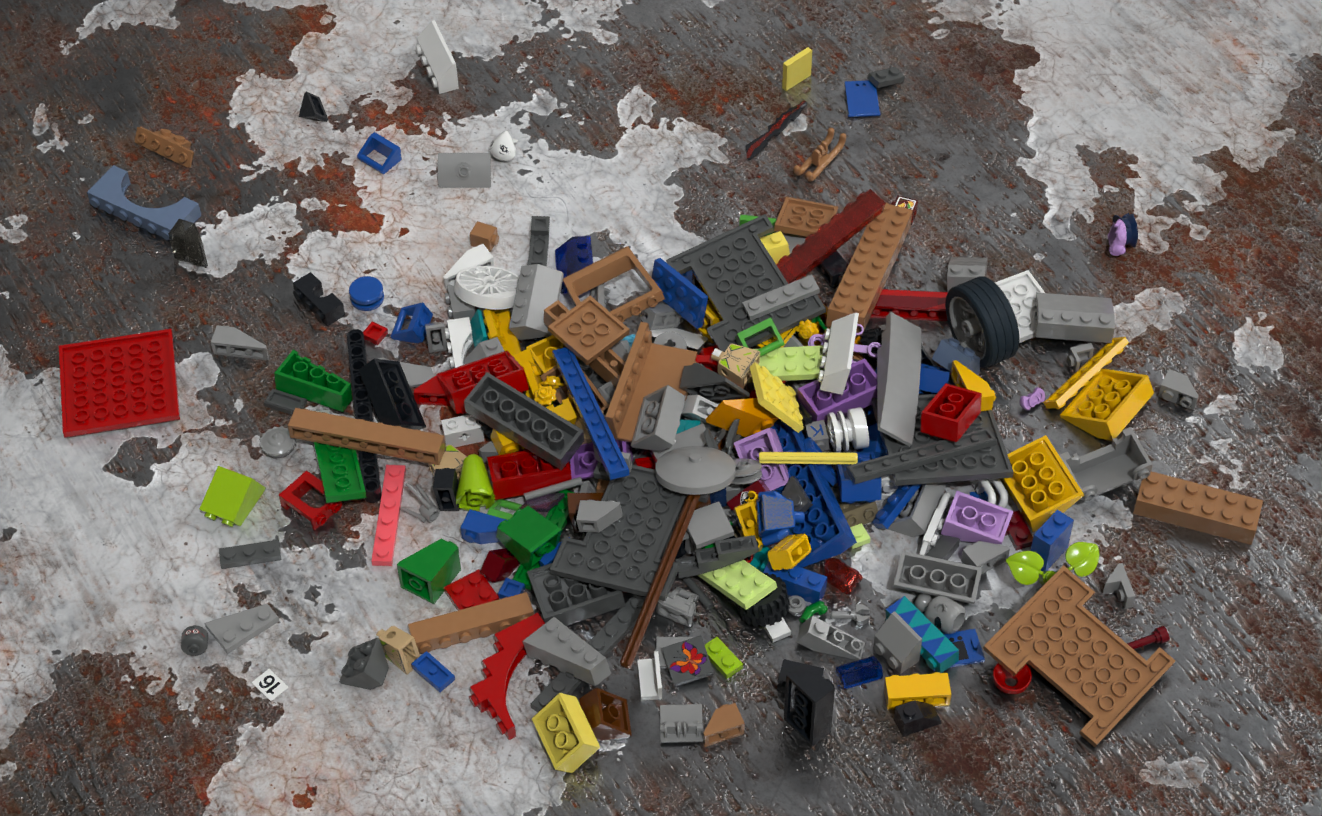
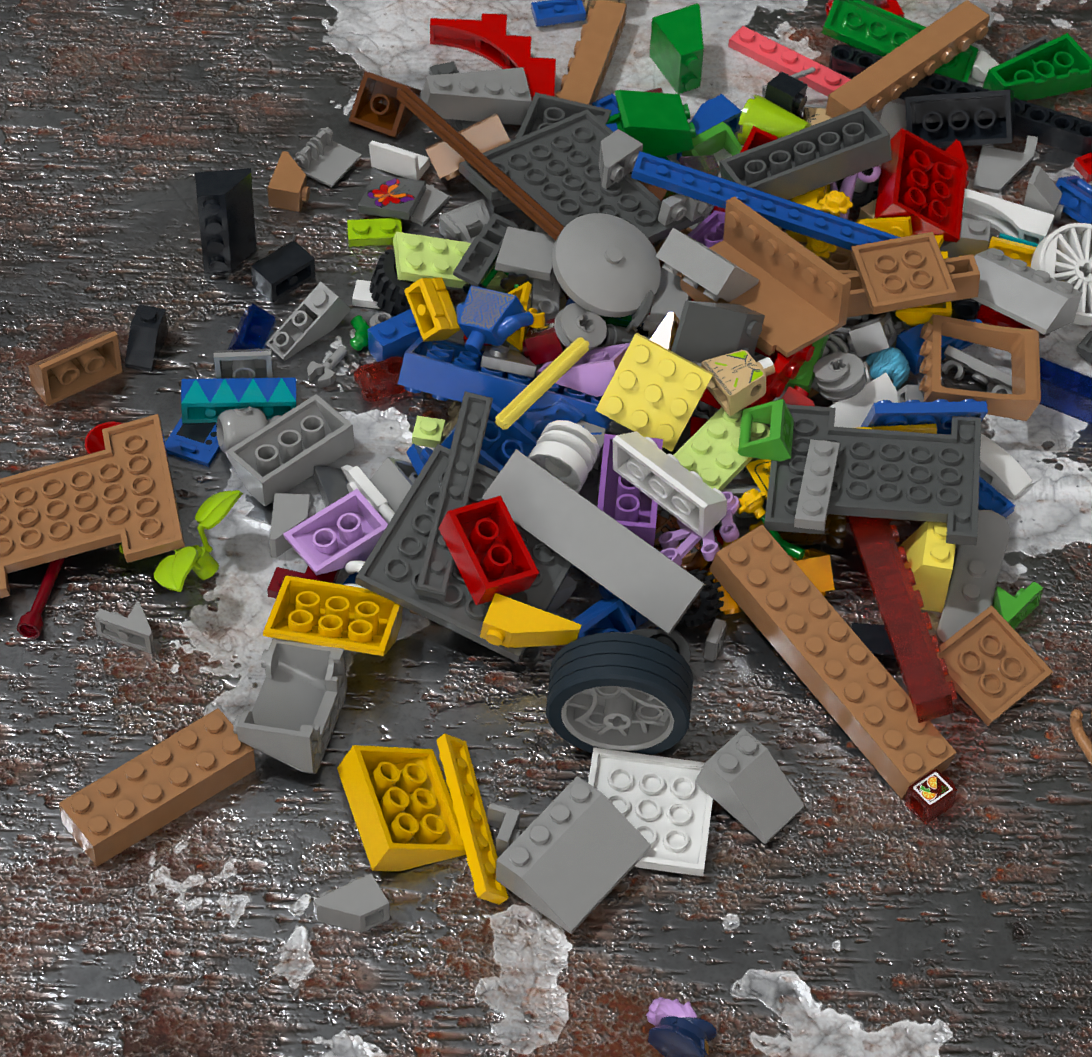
camera: 120 degrees right, 0 degrees up
red plate [444,569,499,610] -> none
light yellow brick [532,693,600,773] -> none
red brick [870,289,948,321] -> none
yellow brick [884,672,951,710] -> none
lavender piece [1020,387,1045,411] -> none
blue brick [1031,510,1074,571] -> none
none -> medium nougat slope [28,331,122,407]
none -> medium nougat slope [425,114,510,181]

